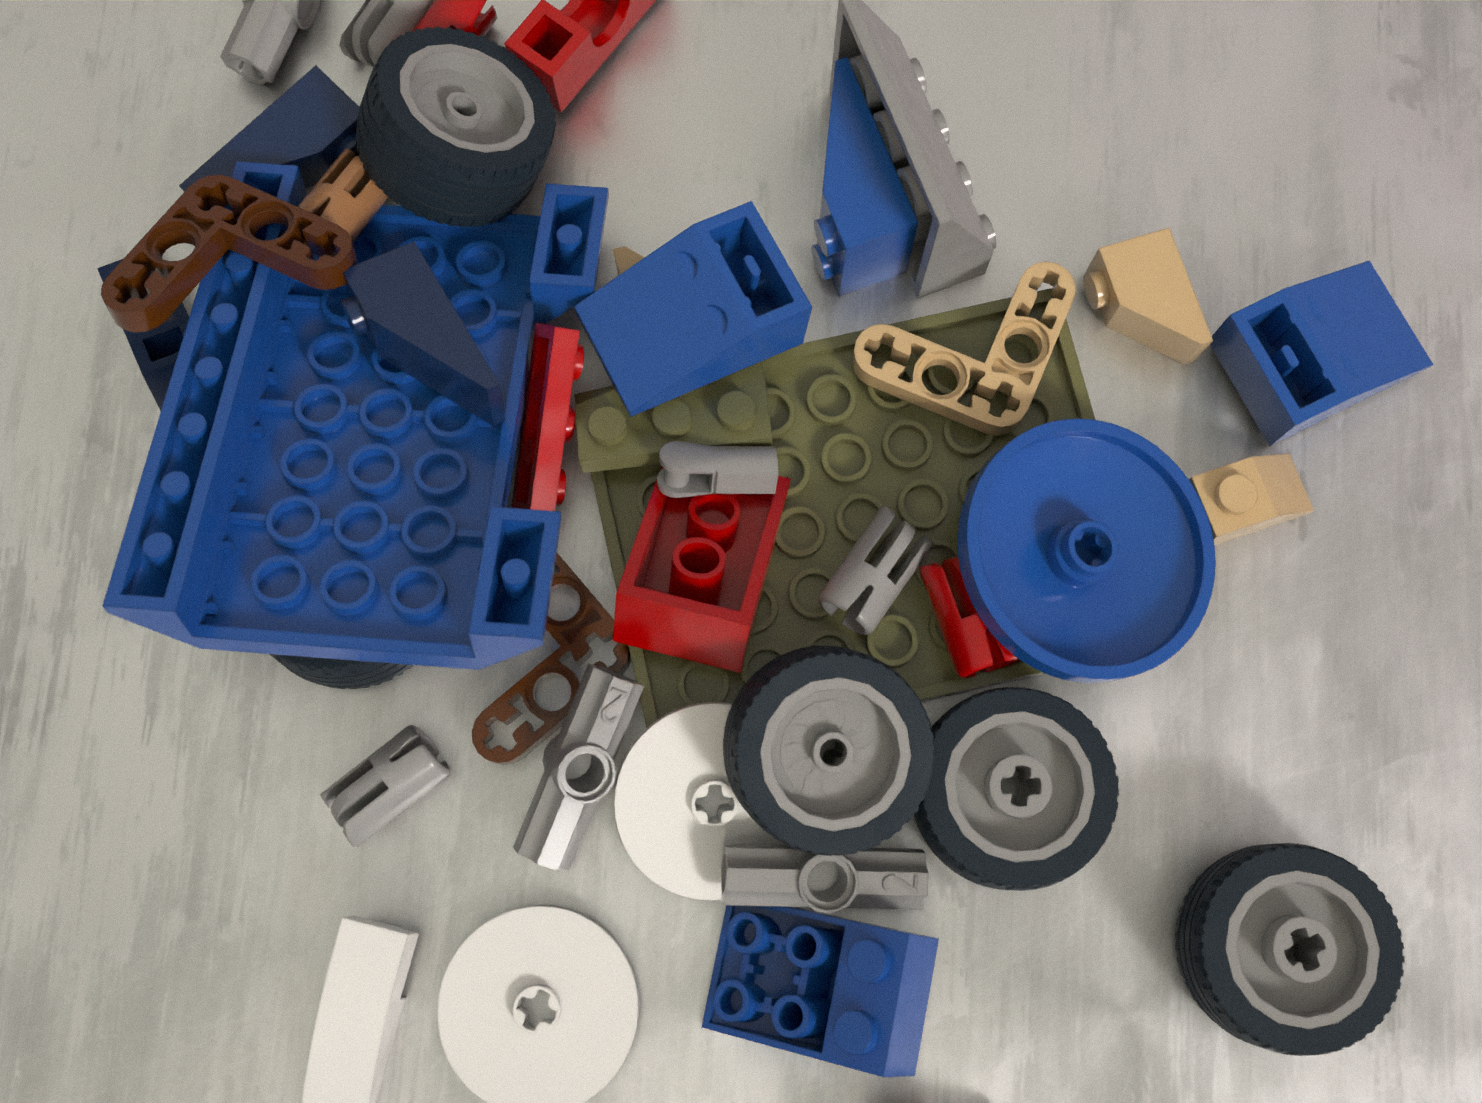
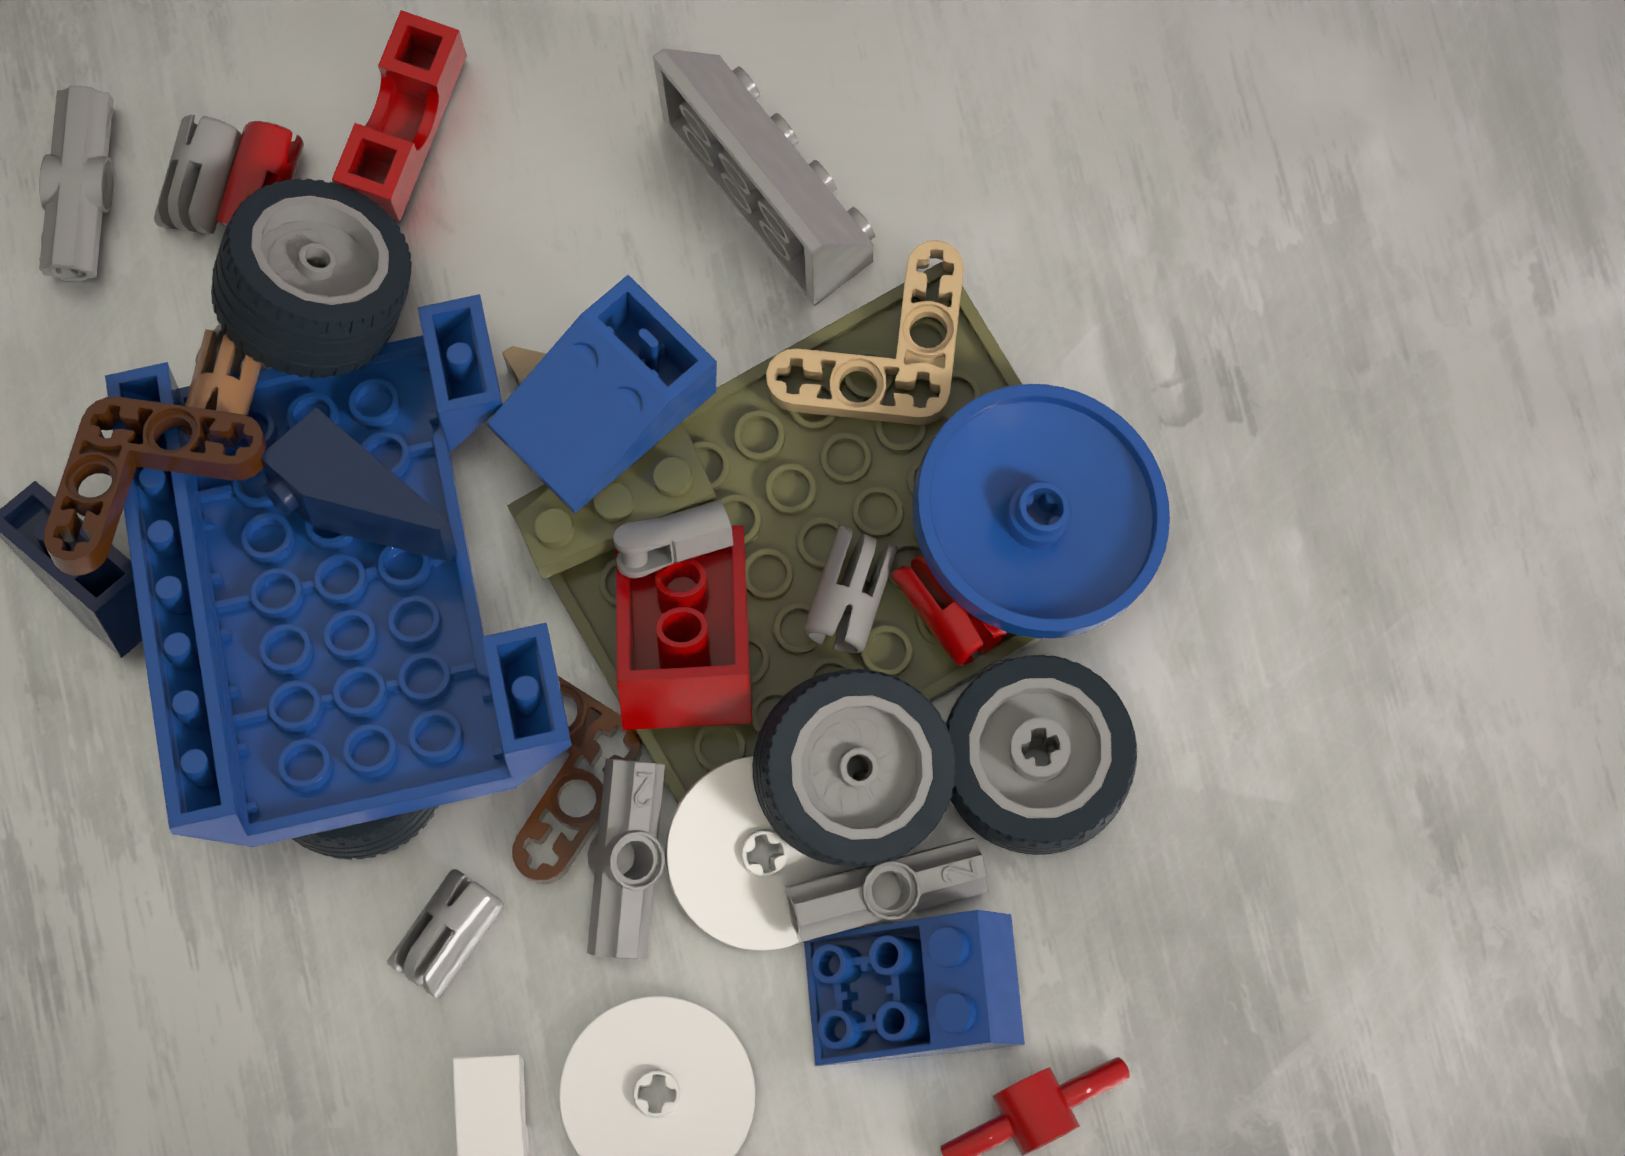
camera: 15 degrees left, 0 degrees up
dark blue slope [179,65,360,211] -> none
red plate [511,323,584,511] -> none
blue slope [811,57,919,297] -> none
tan slope [1083,228,1213,365] -> none
wheel [1175,843,1405,1056] -> none
tan slope [1189,453,1314,546] -> none
blue slope [1210,260,1433,447] -> none

